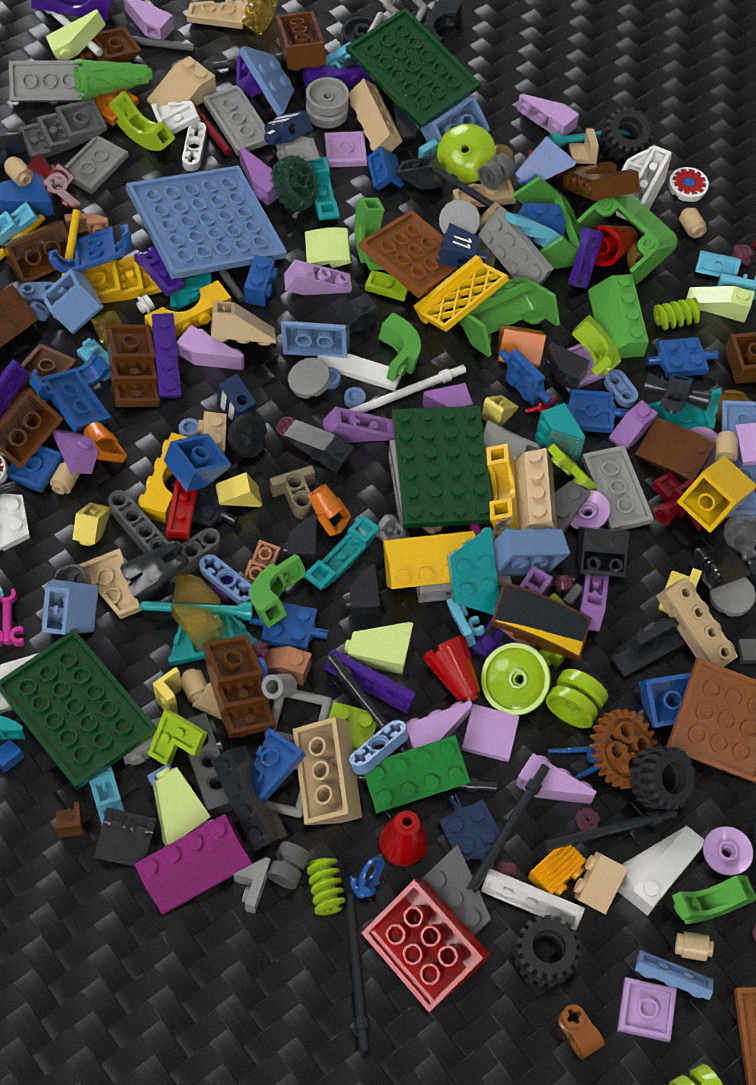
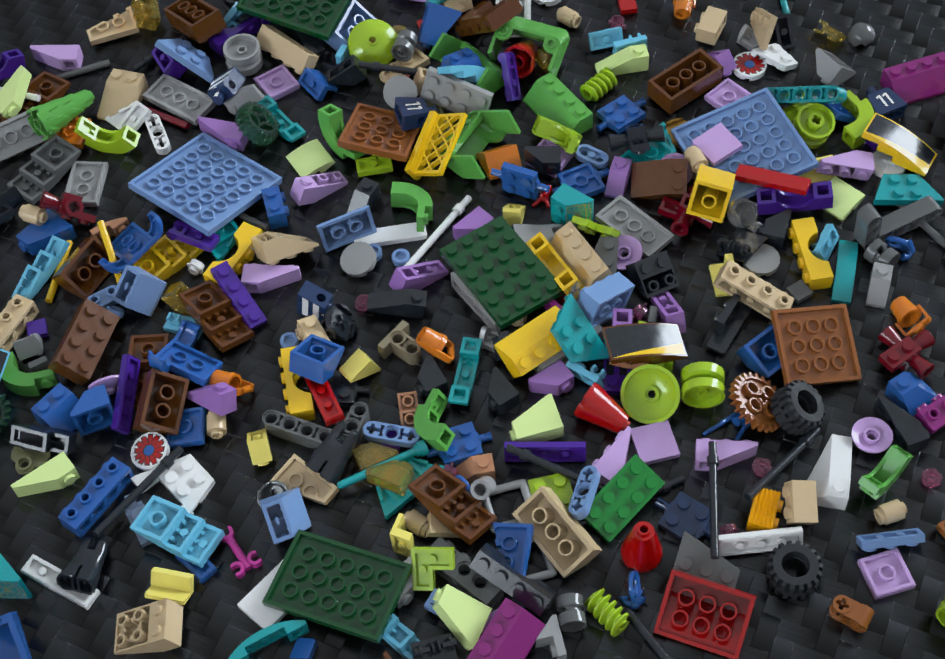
camera: 20 degrees left, 5 degrees down
none -> medium lavender slope [528,360,574,396]

